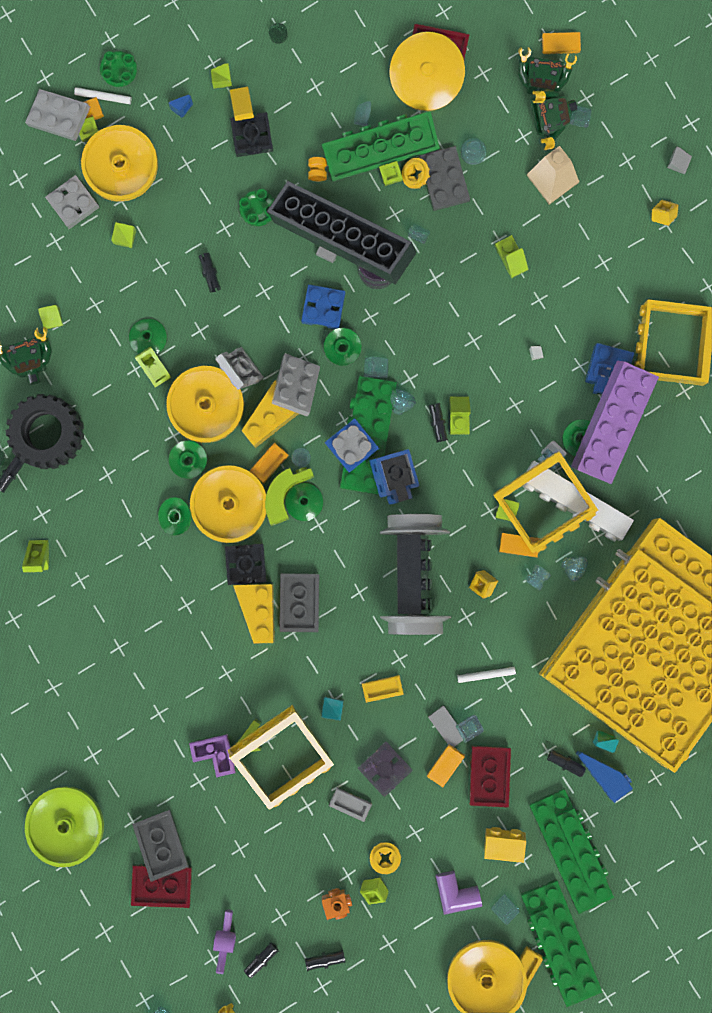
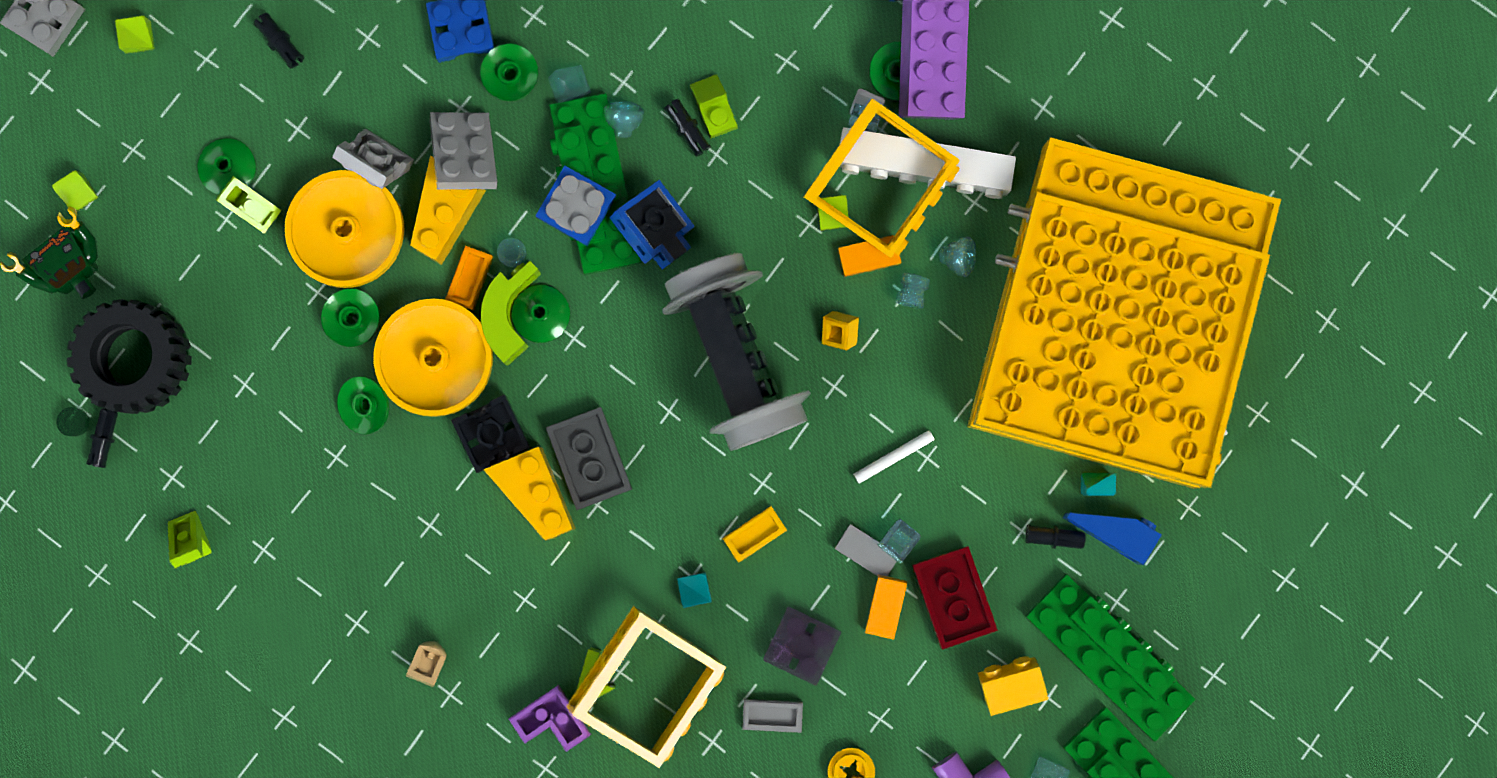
camera: 20 degrees left, 0 degrees up
none -> tan plate [406,641,447,687]

